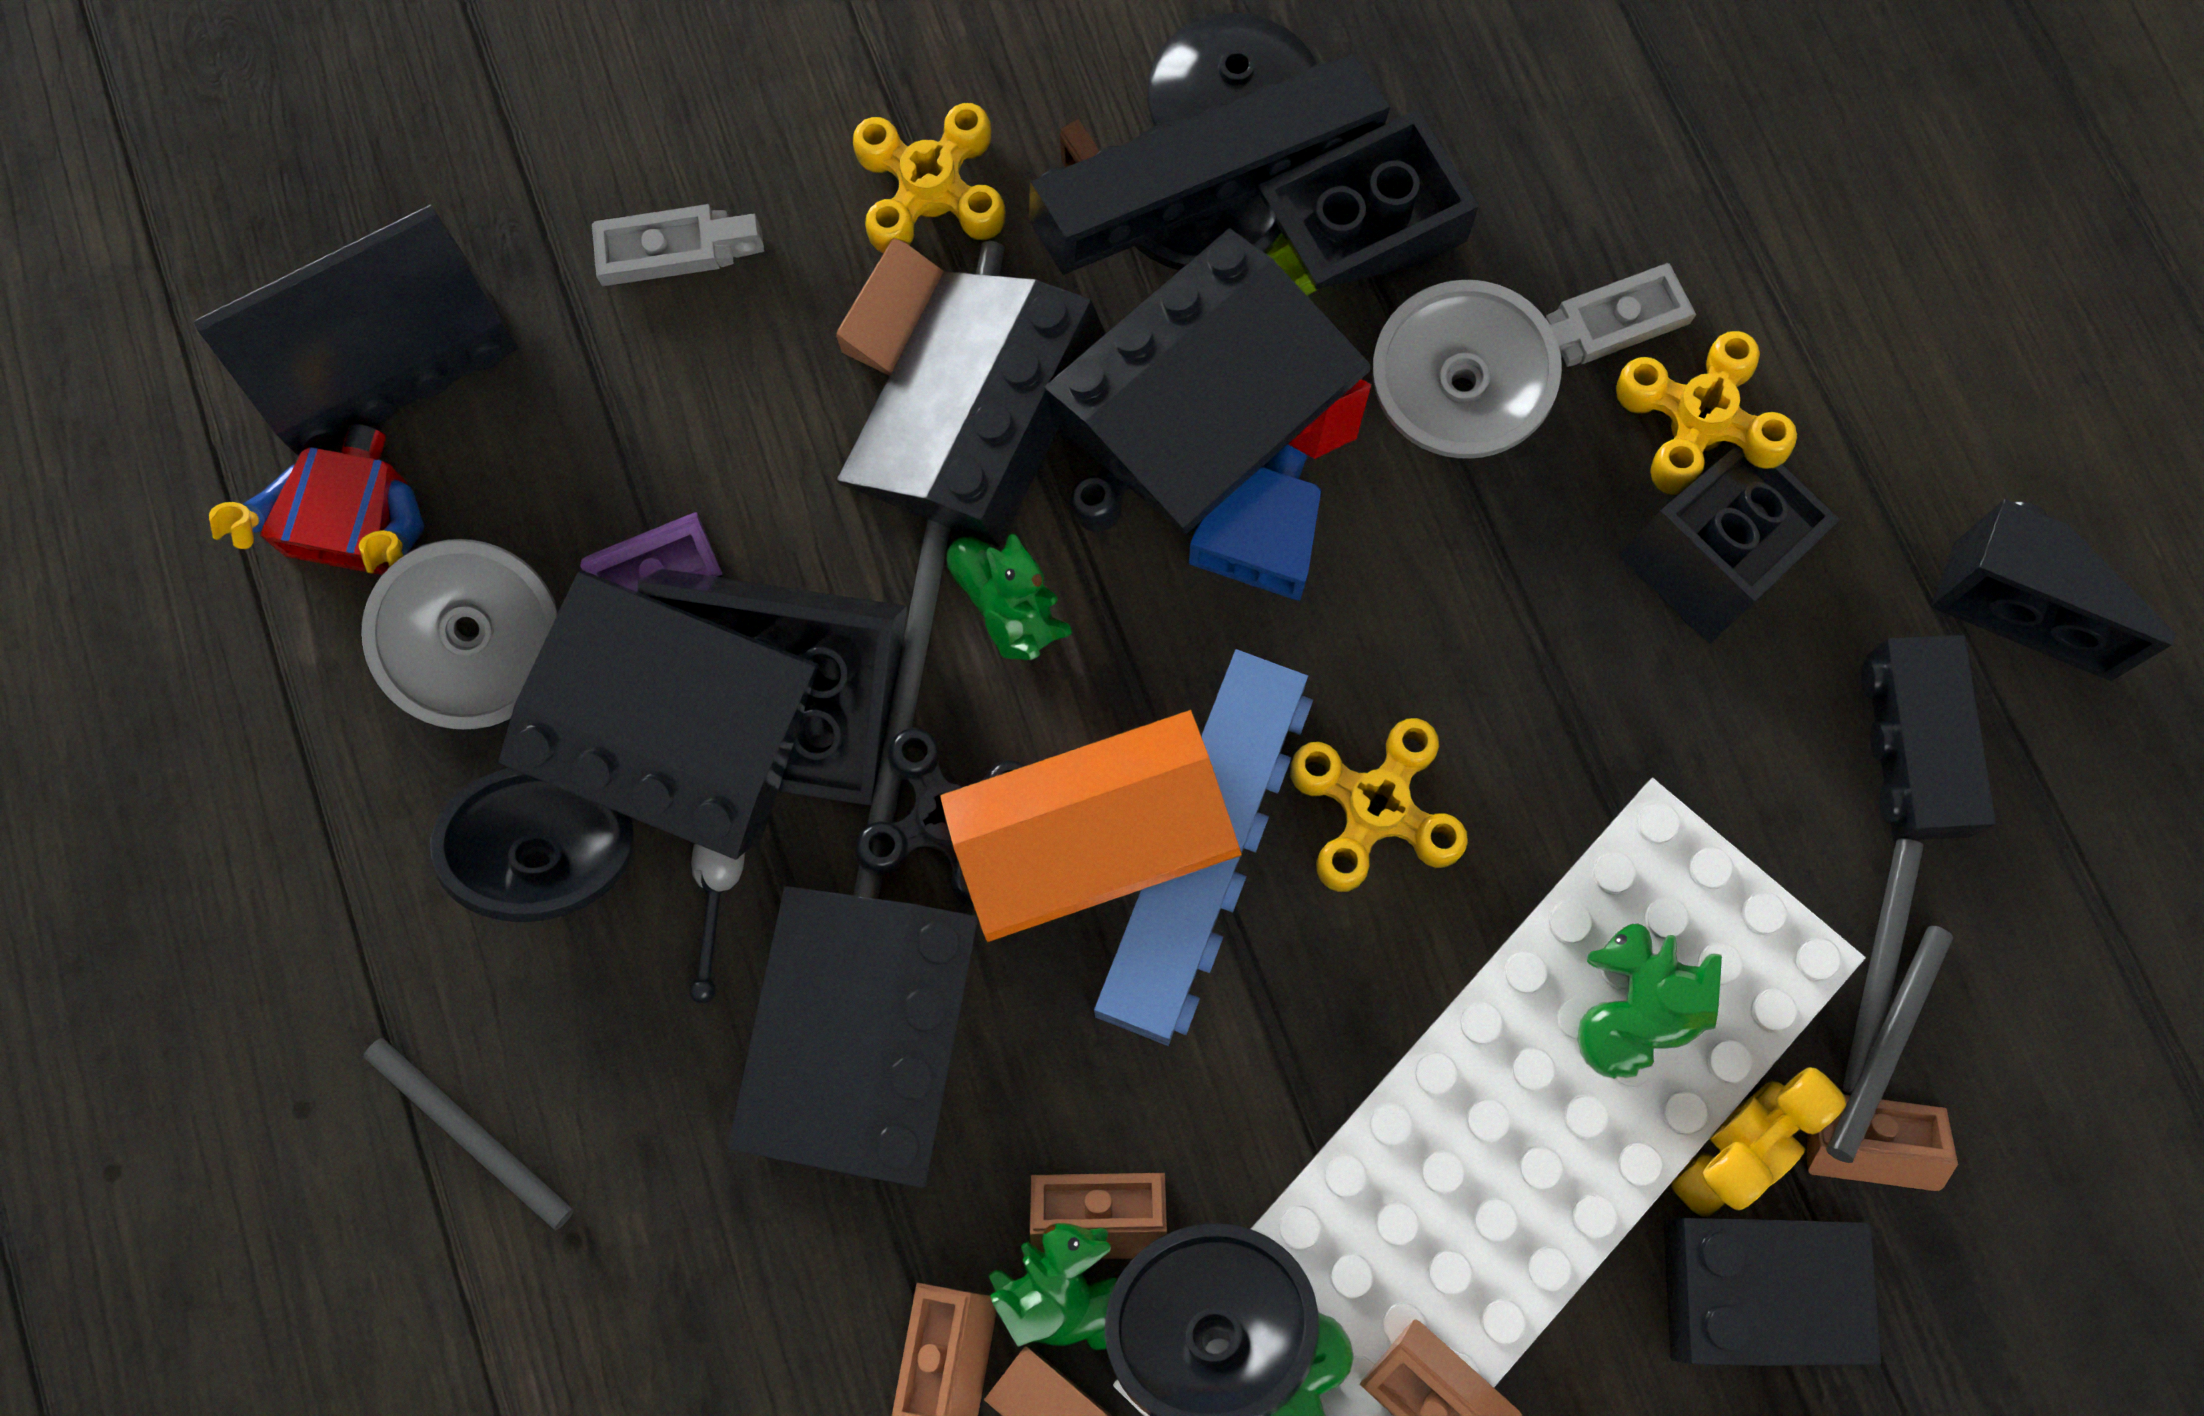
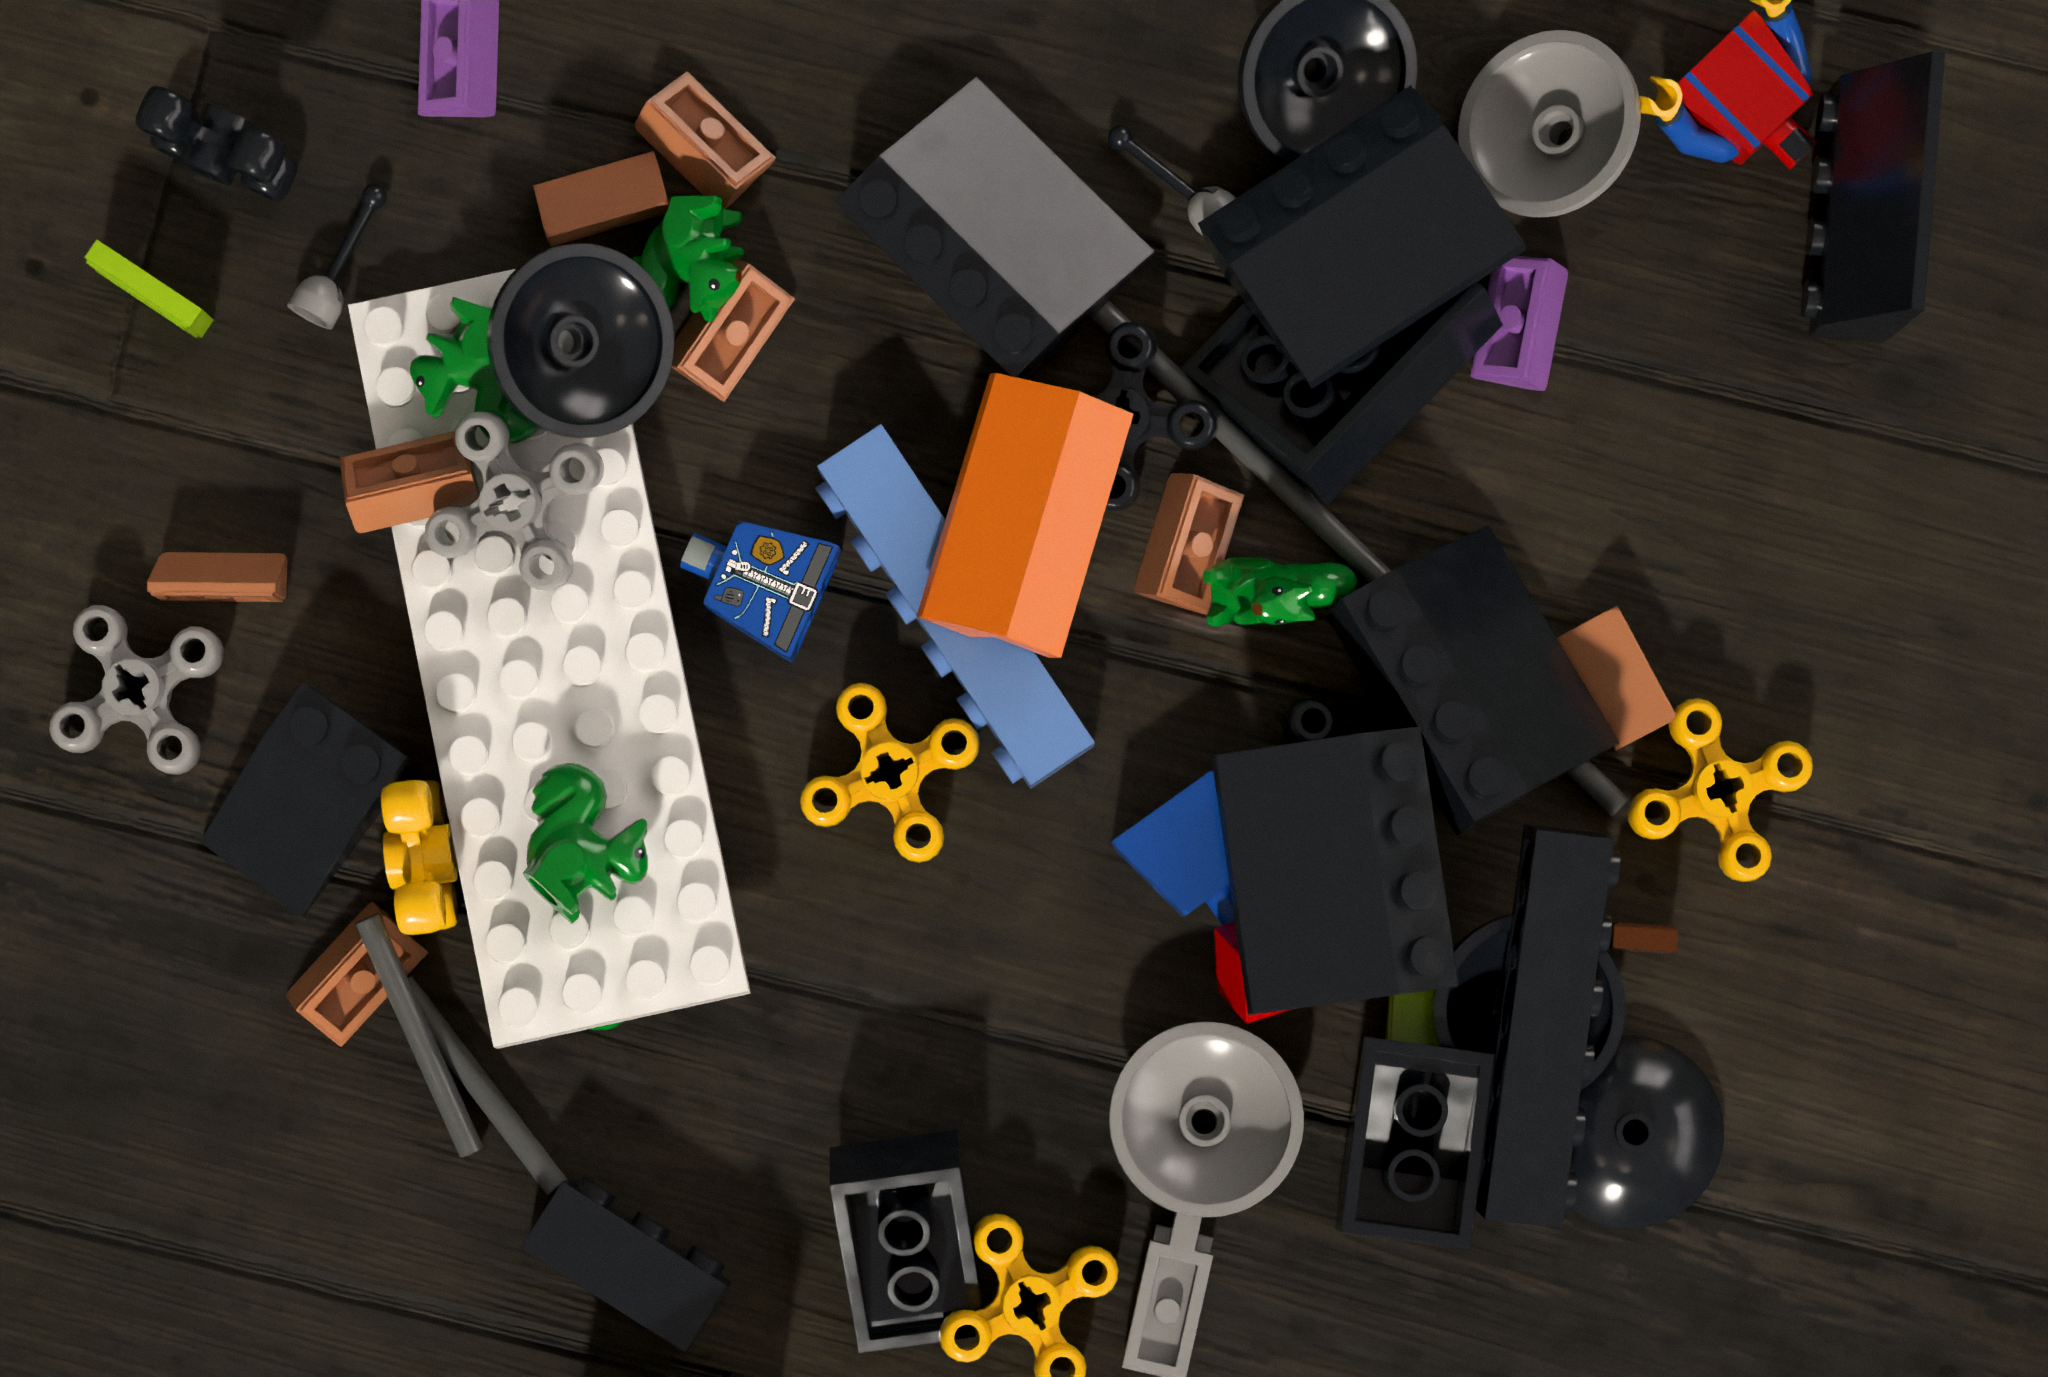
camera: 120 degrees right, 10 degrees up
light grey hinge [592,204,764,287] -> none
none -> light grey gear [425,410,604,591]
none -> torso [680,521,842,663]
none -> nougat slope [1134,473,1244,615]

